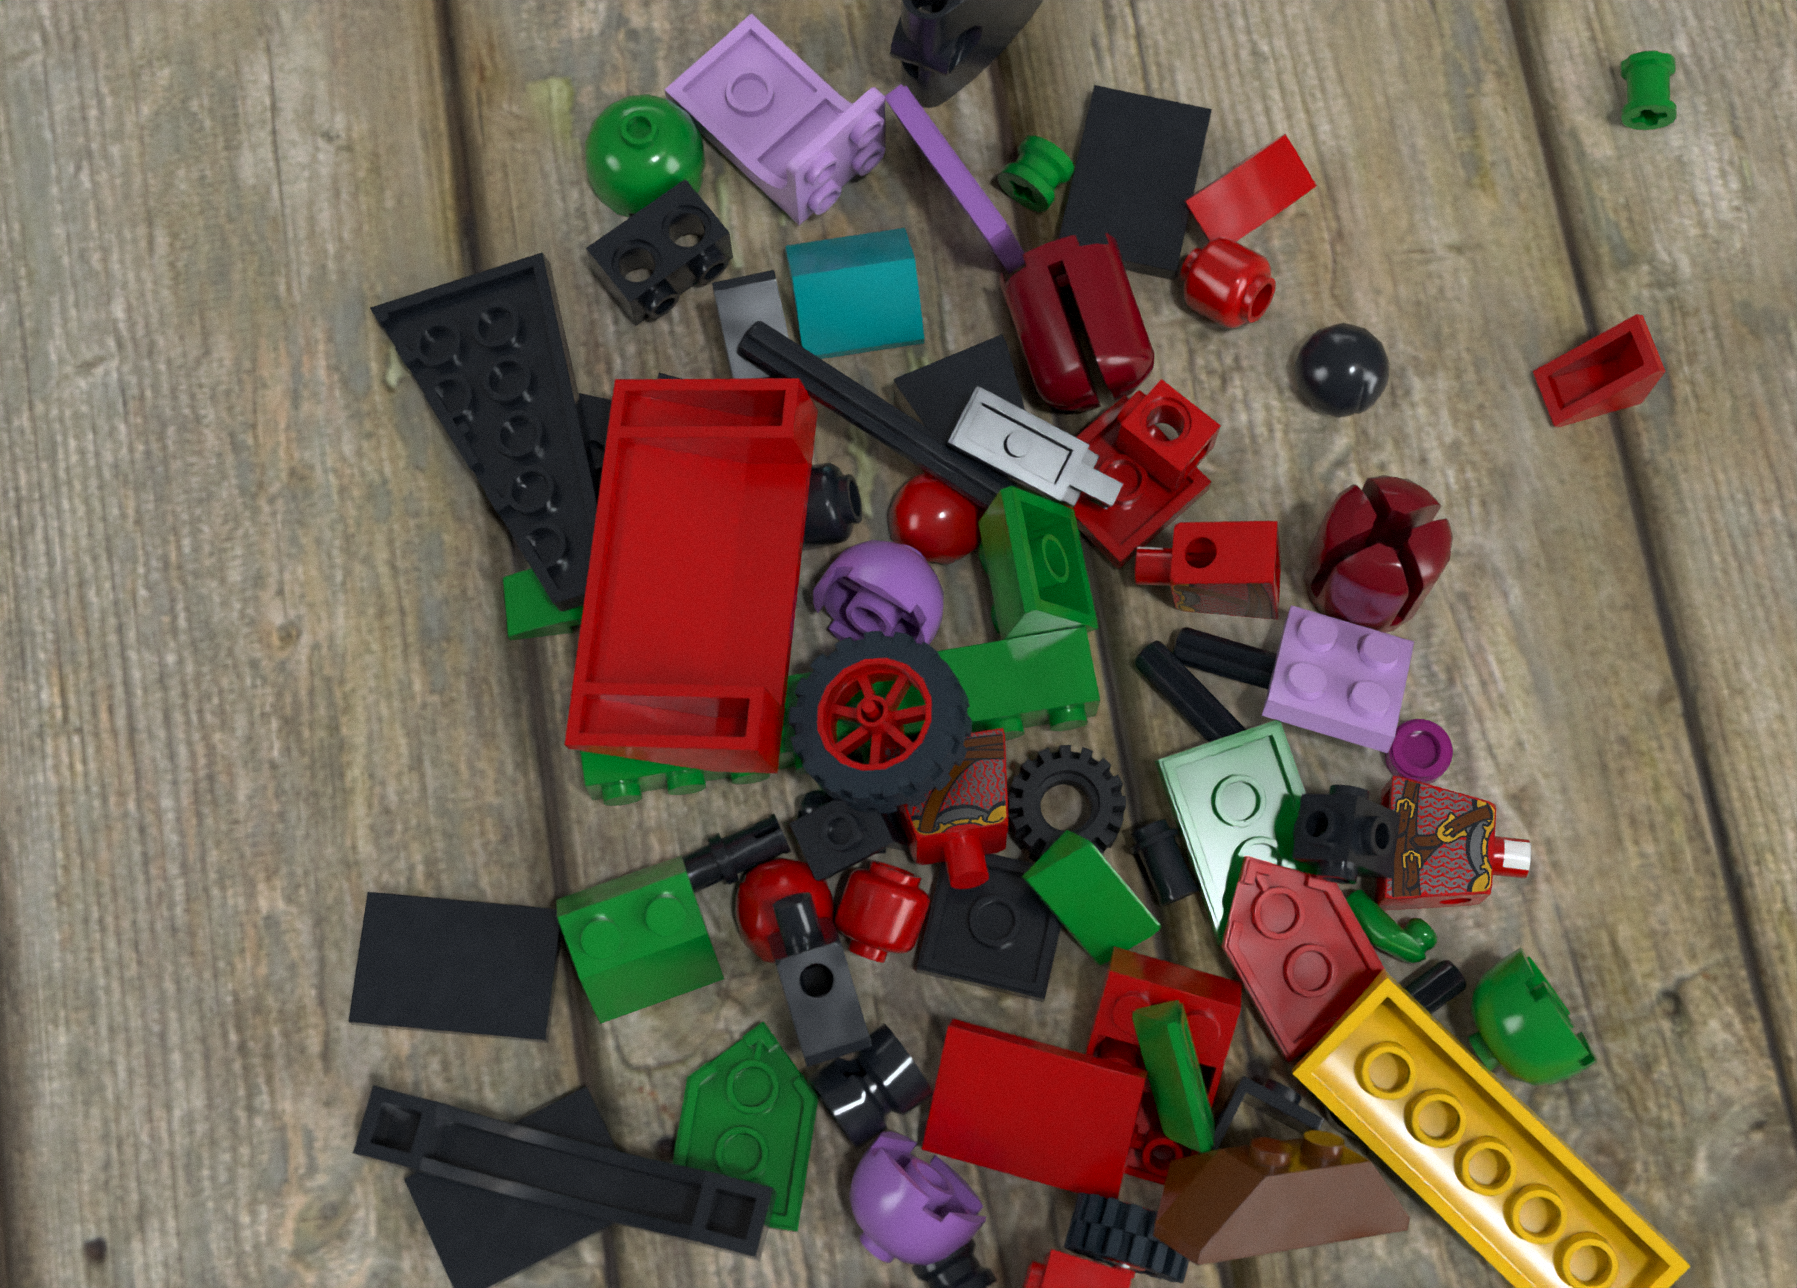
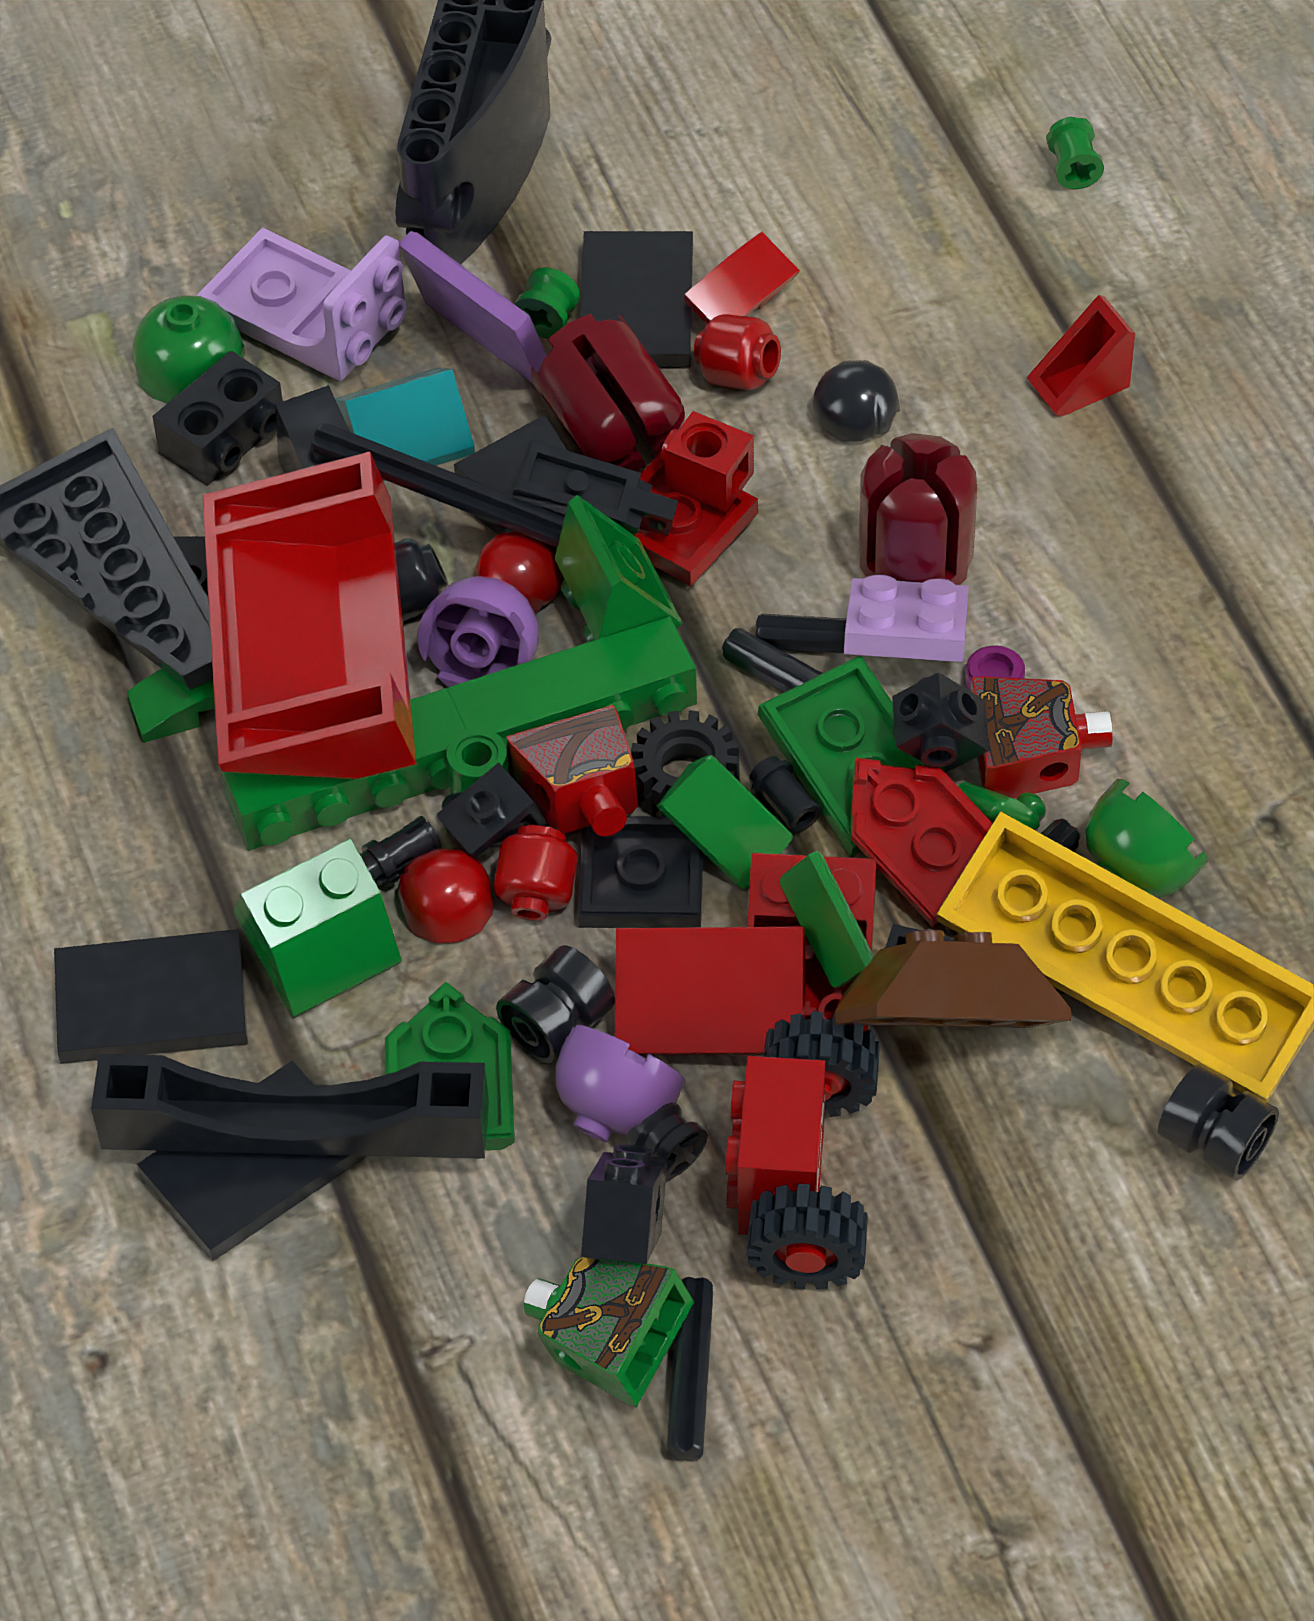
camera: 10 degrees left, 20 degrees down
black torso [767,893,872,1067] -> none
black wheel [789,631,972,813] -> none
red torso [1135,521,1282,620] -> none

